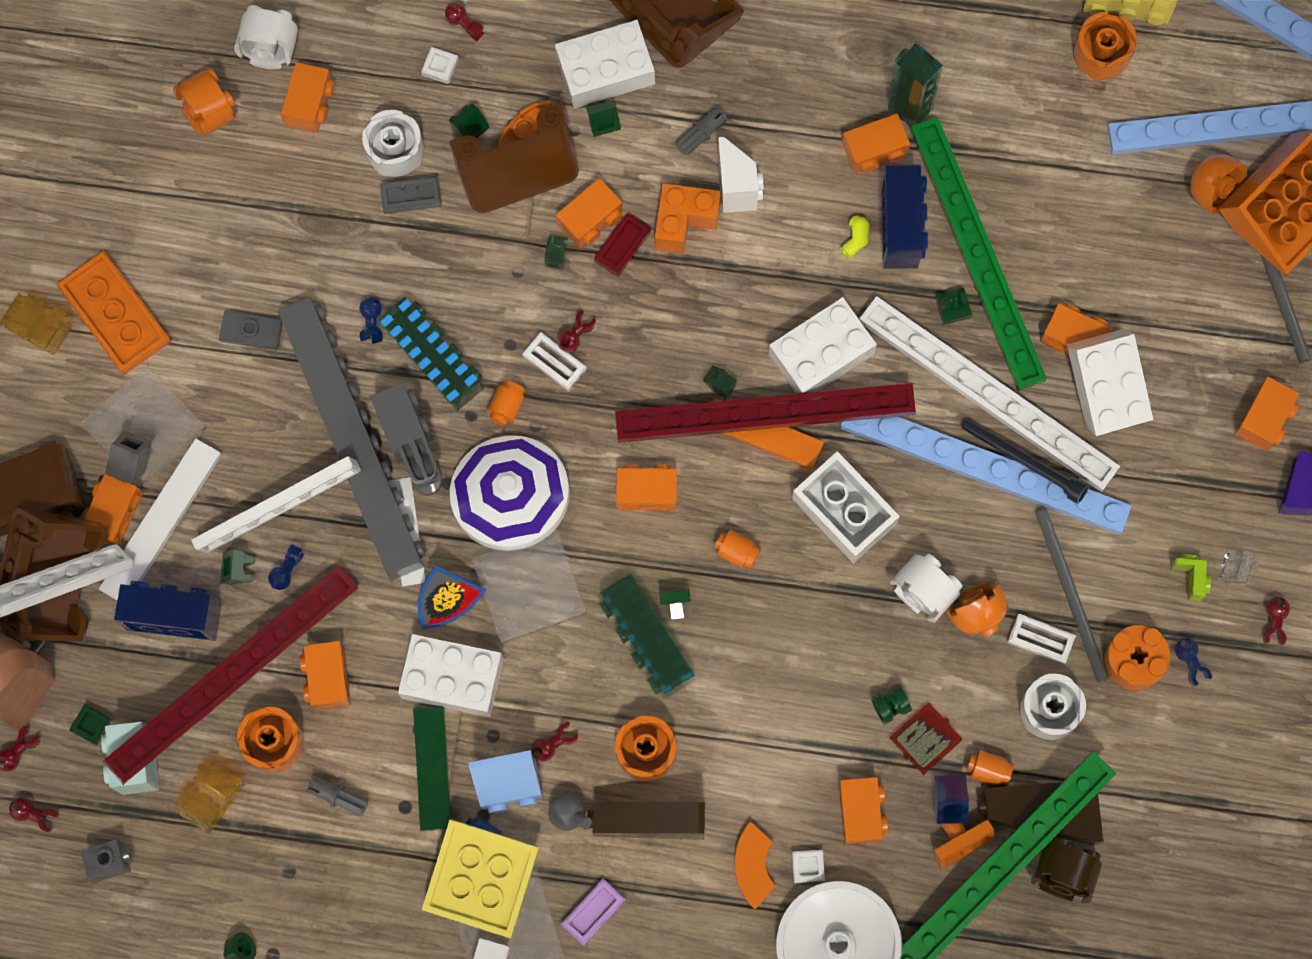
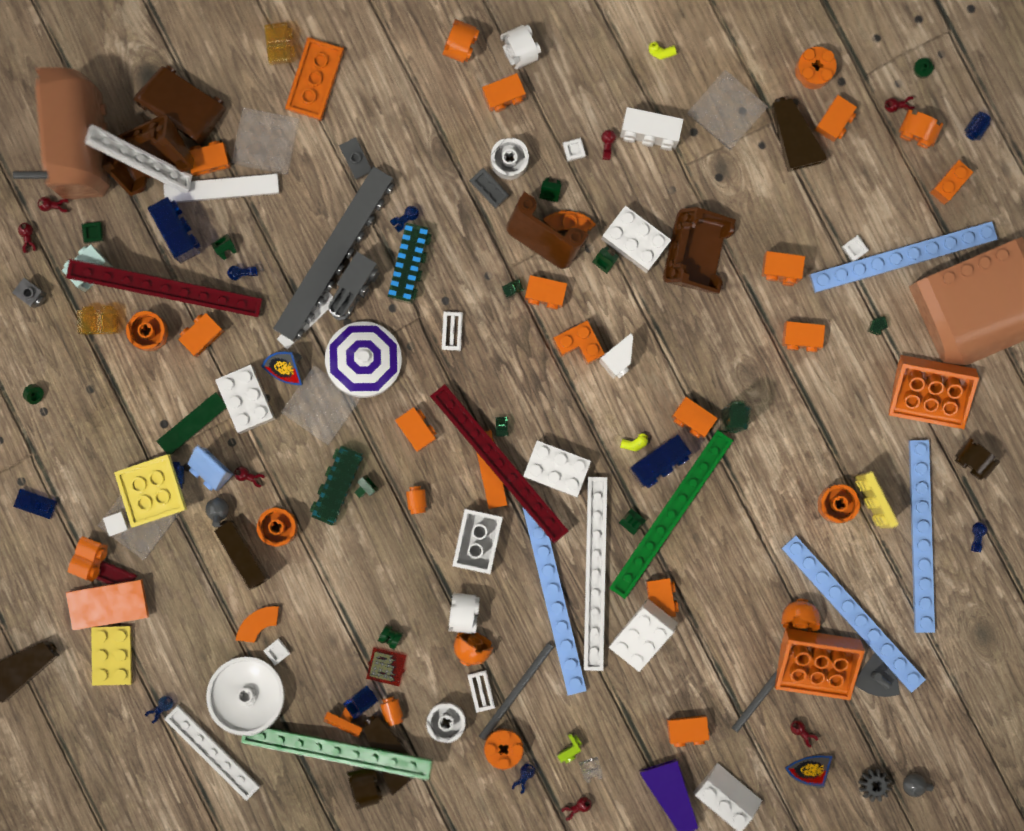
camera: 45 degrees right, 10 degrees up
flat silver brick [105,431,152,484] -> none
white tile [191,456,361,553] -> none
dark grey axle [307,775,368,816] -> none
orange brick [486,380,525,426] -> none
dark red arm [557,310,596,353] -> none
lavender tile [561,879,626,946] -> none
dark red tile [594,213,651,277] -> none
dark grey axle [676,106,728,155] -> none
orange brick [839,777,888,845] -> none
black piece [961,419,1090,504] -> none

